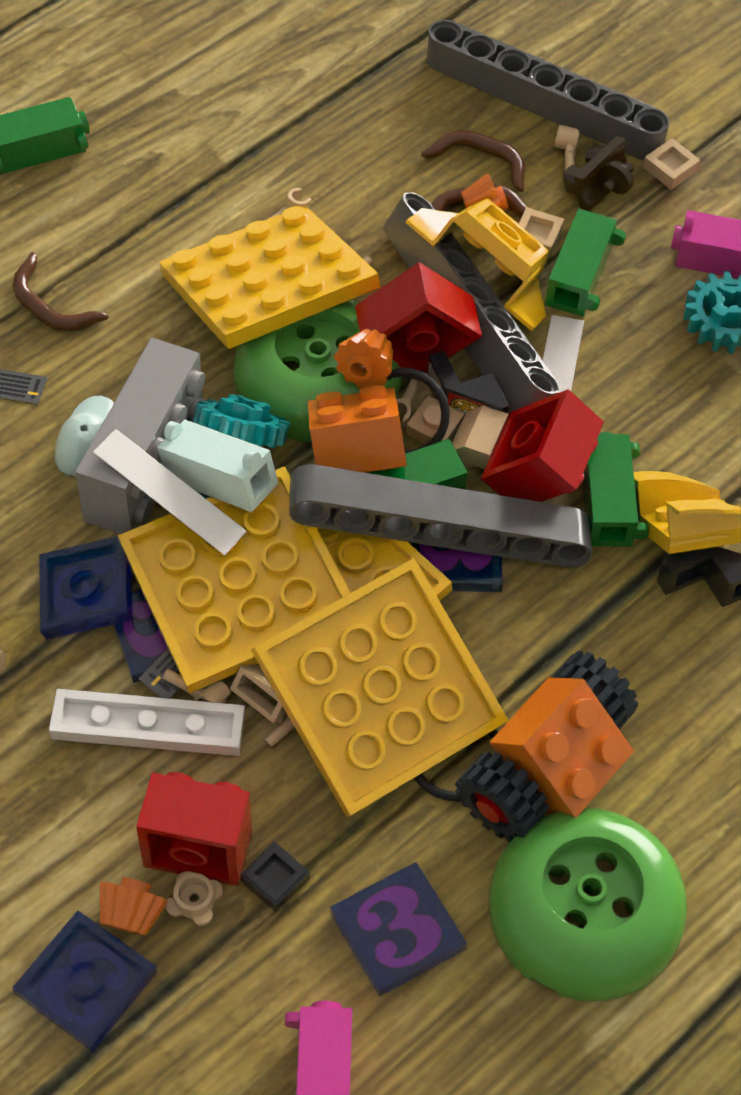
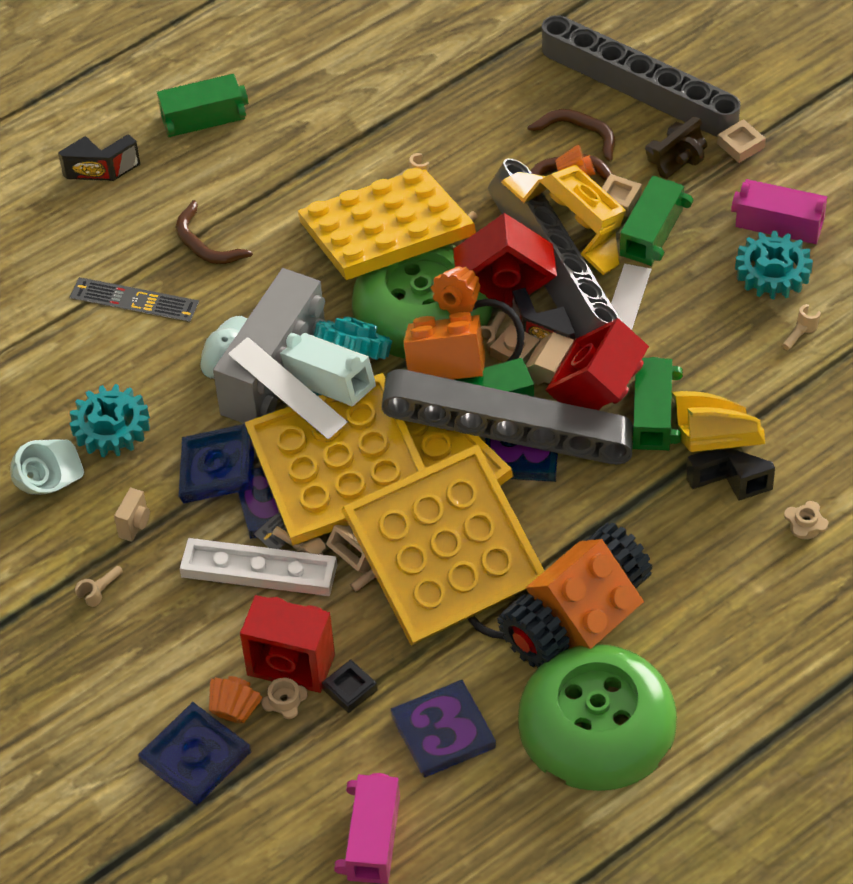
camera: 10 degrees right, 5 degrees down
tan hand [555,125,579,170] -> none

